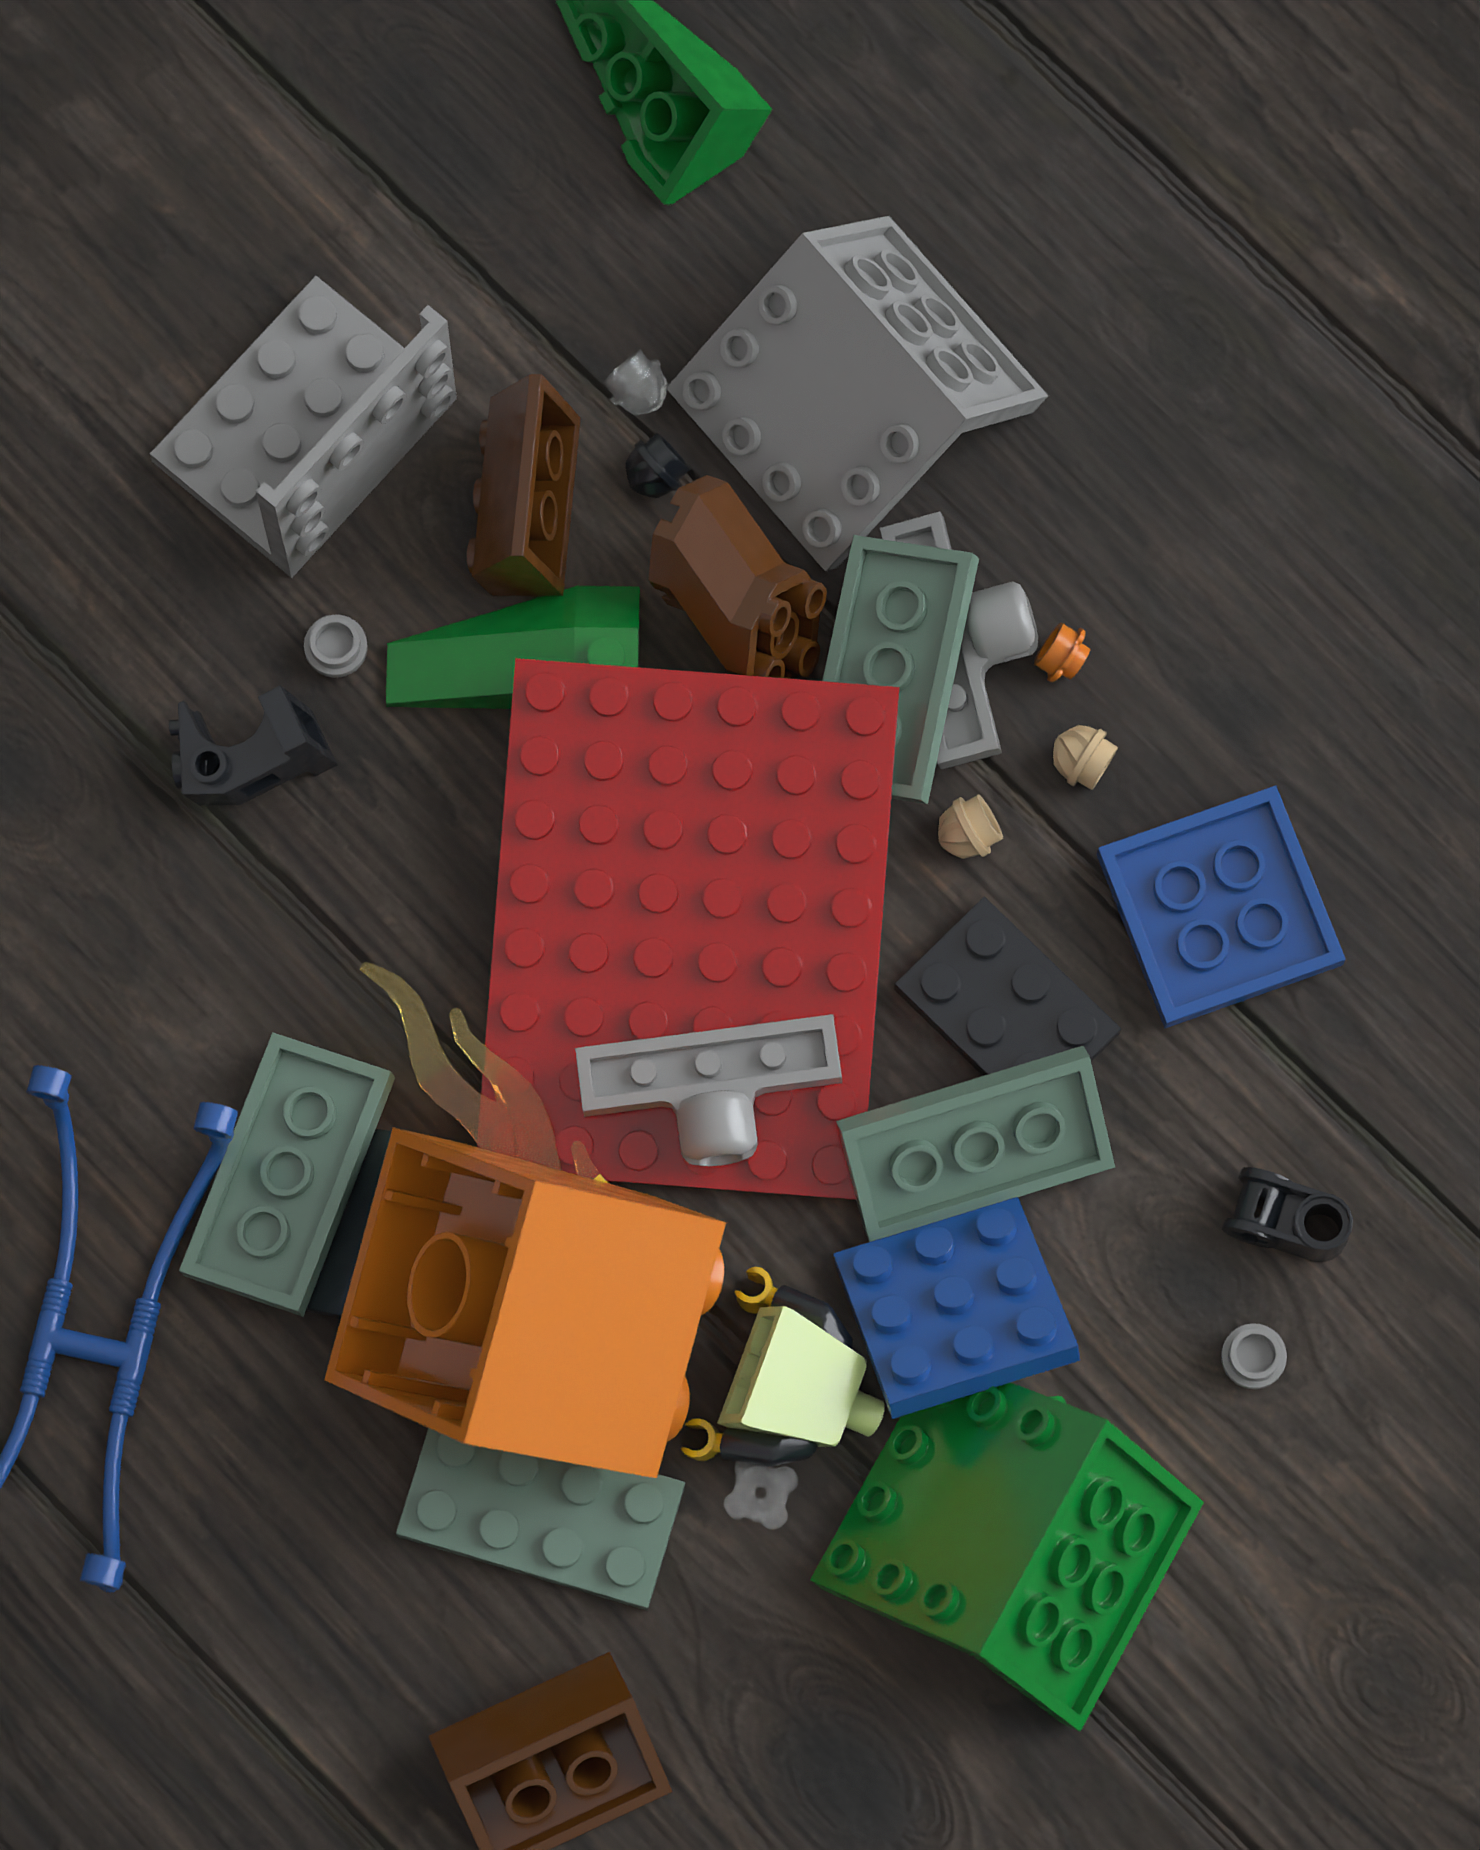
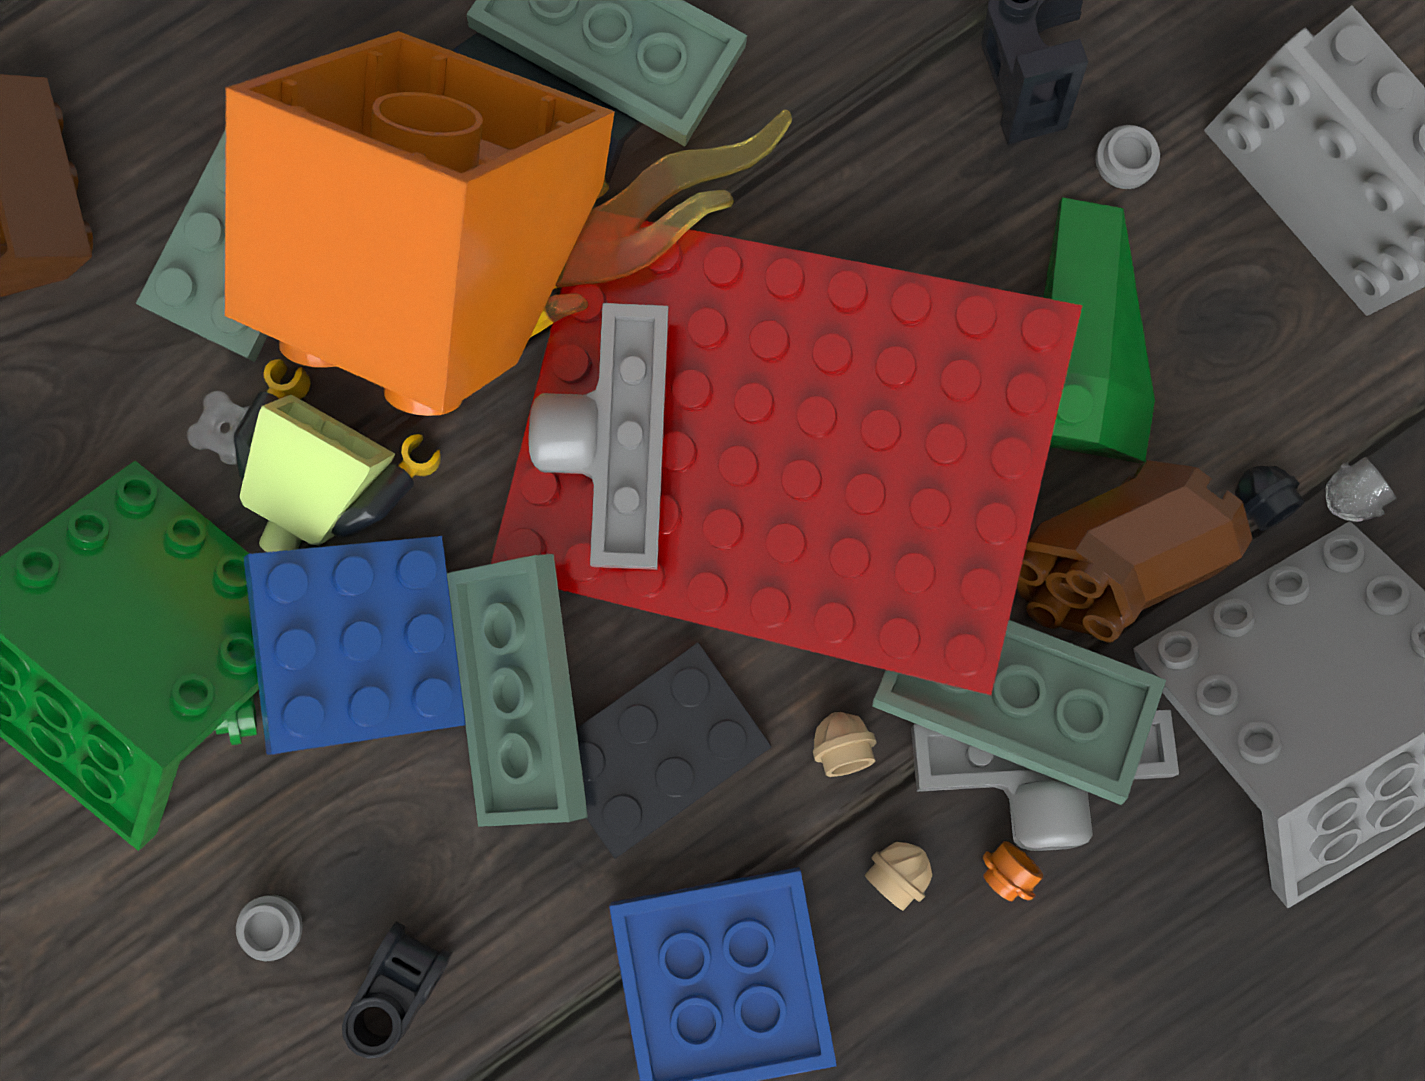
camera: 105 degrees right, 10 degrees up
reddish brown slope [467,374,581,596] -> none

